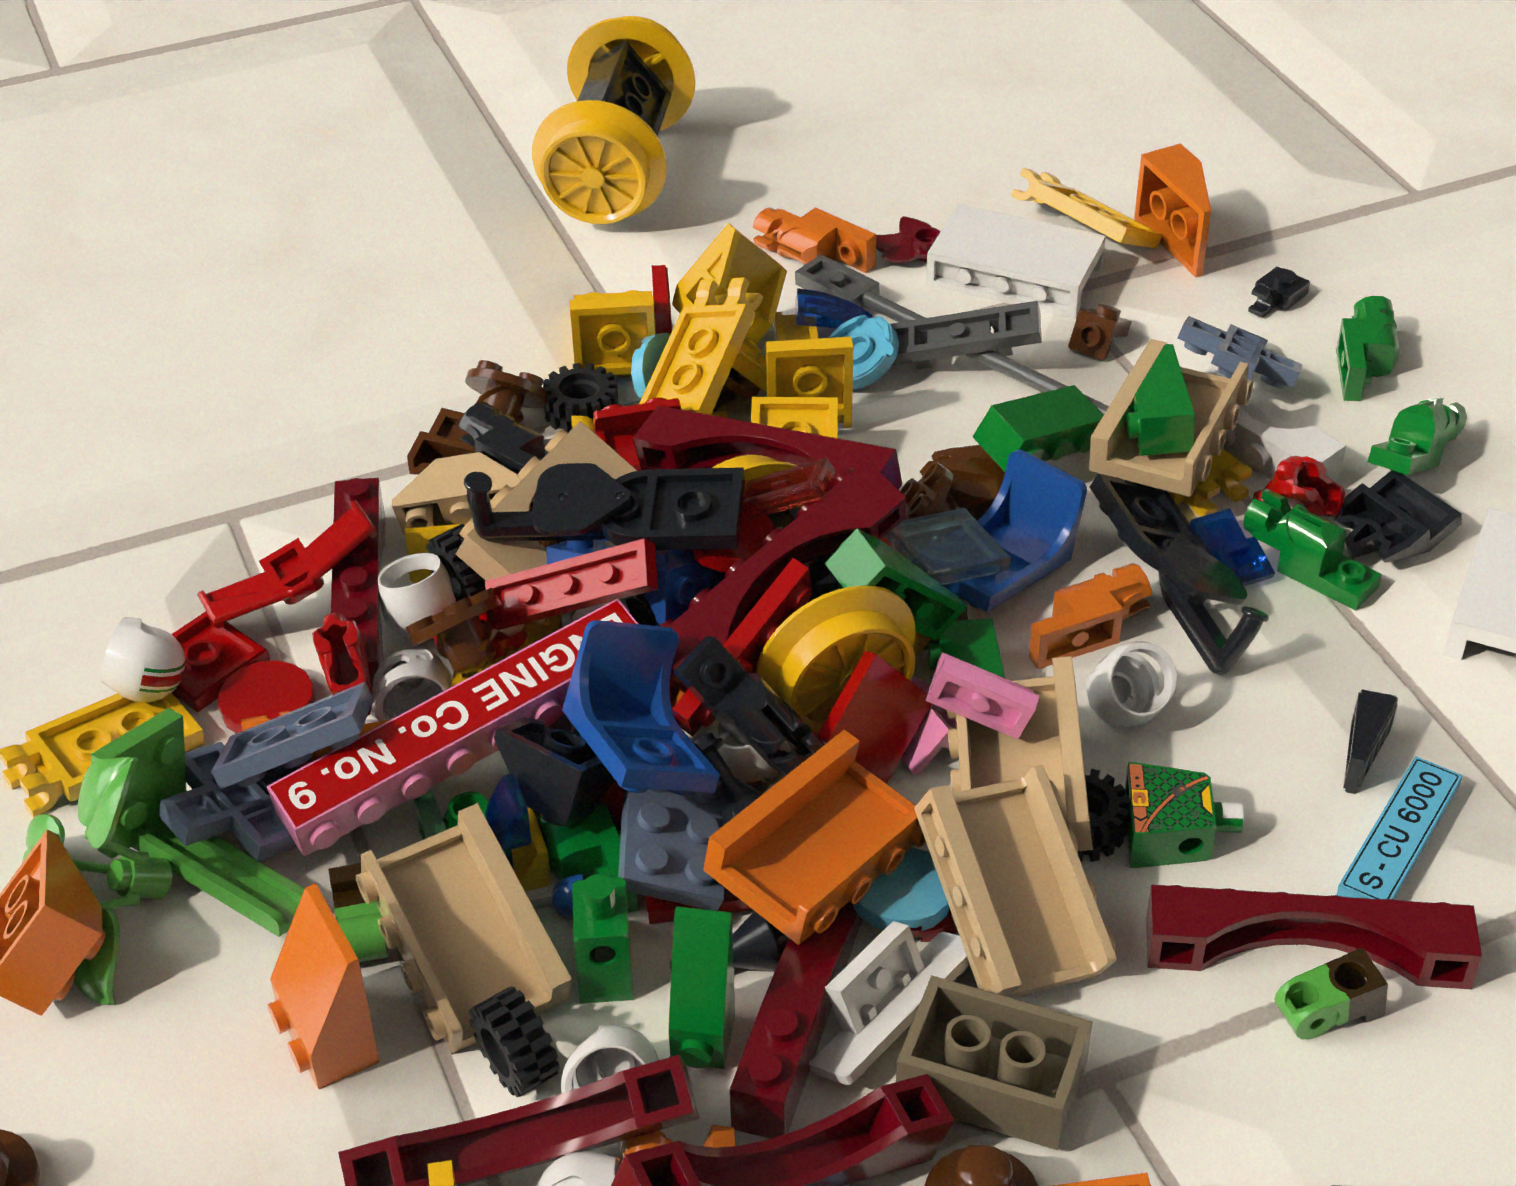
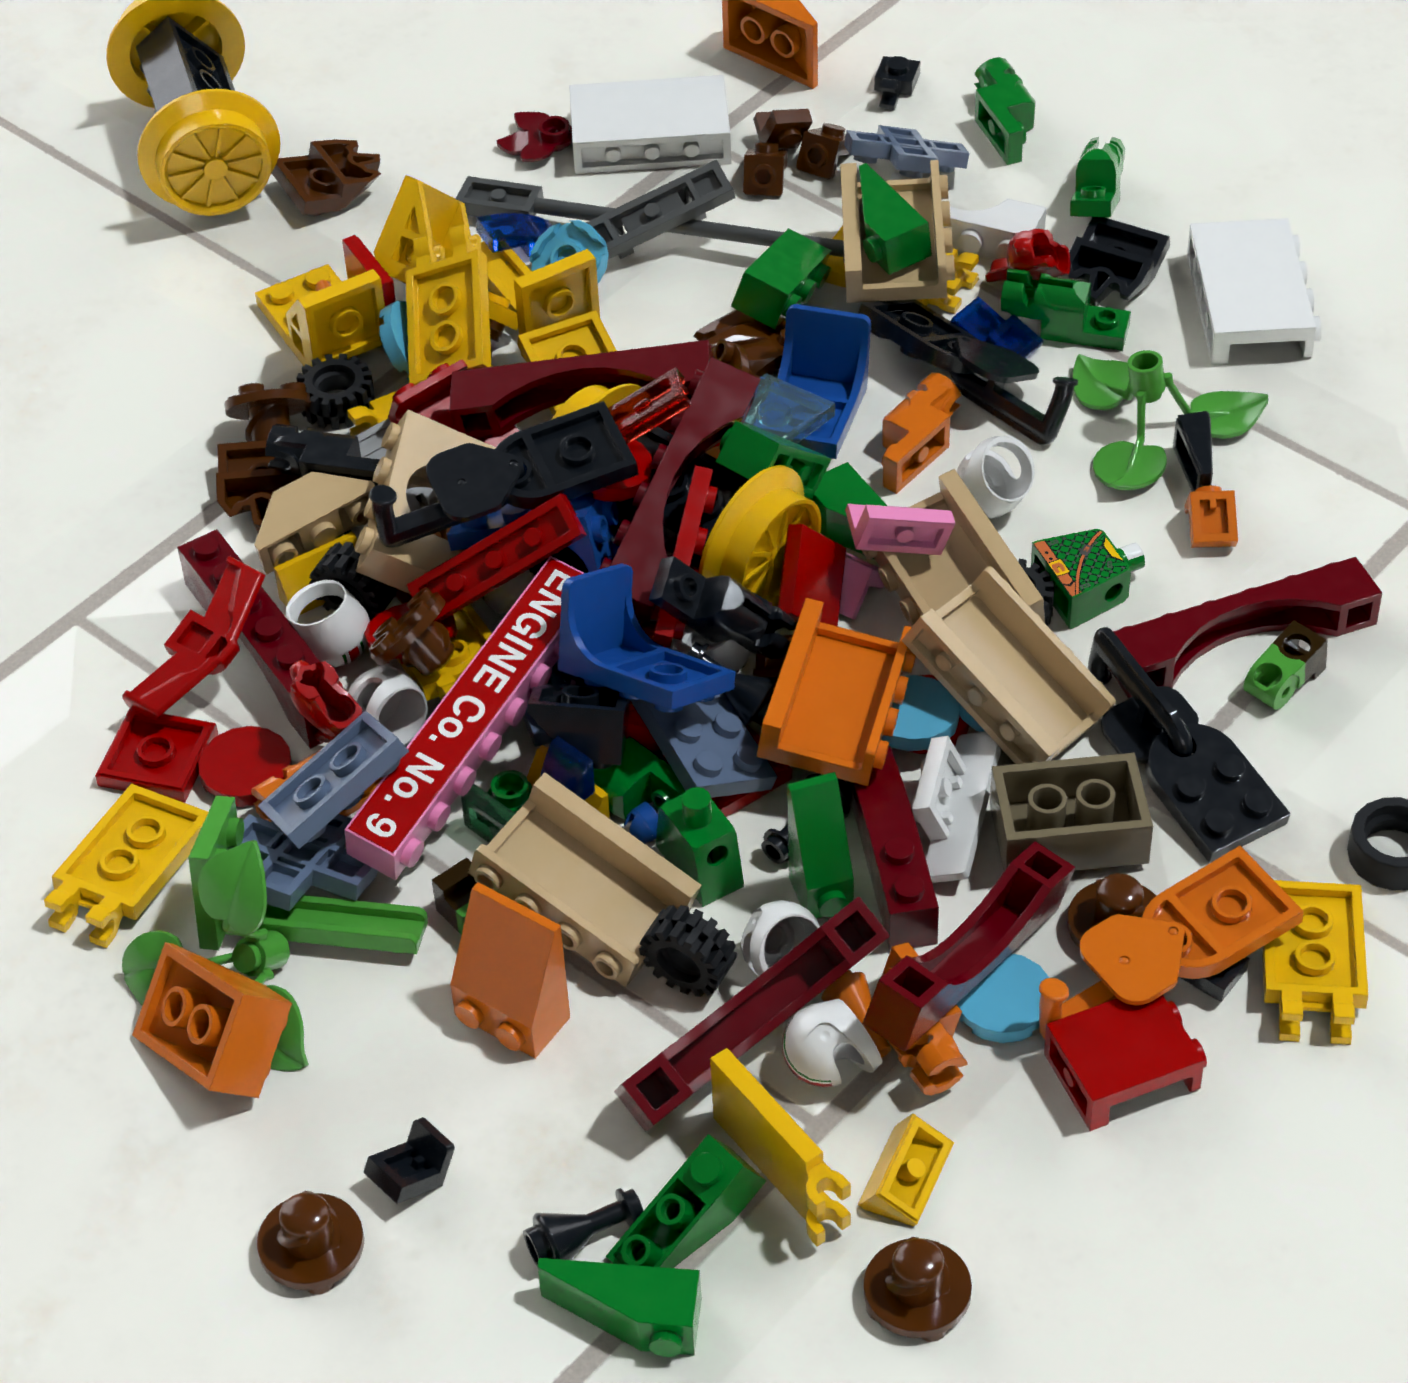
camera: 25 degrees left, 5 degrees up
white helmet [100,617,186,702] -> none
orange plate [753,207,876,273] -> none
yellow tile [1011,168,1163,249] -> none
medium azure tile [1336,756,1463,900] -> none
none -> reddish brown plate [272,139,381,216]
none -> black bracket [363,1117,455,1204]
none -> reddish brown bracket [753,109,813,149]
none -> reddish brown bracket [796,123,849,179]
none -> bright green plant [1073,350,1268,490]
none -> black plate [1088,627,1291,863]
none -> orange bracket [1185,485,1238,548]

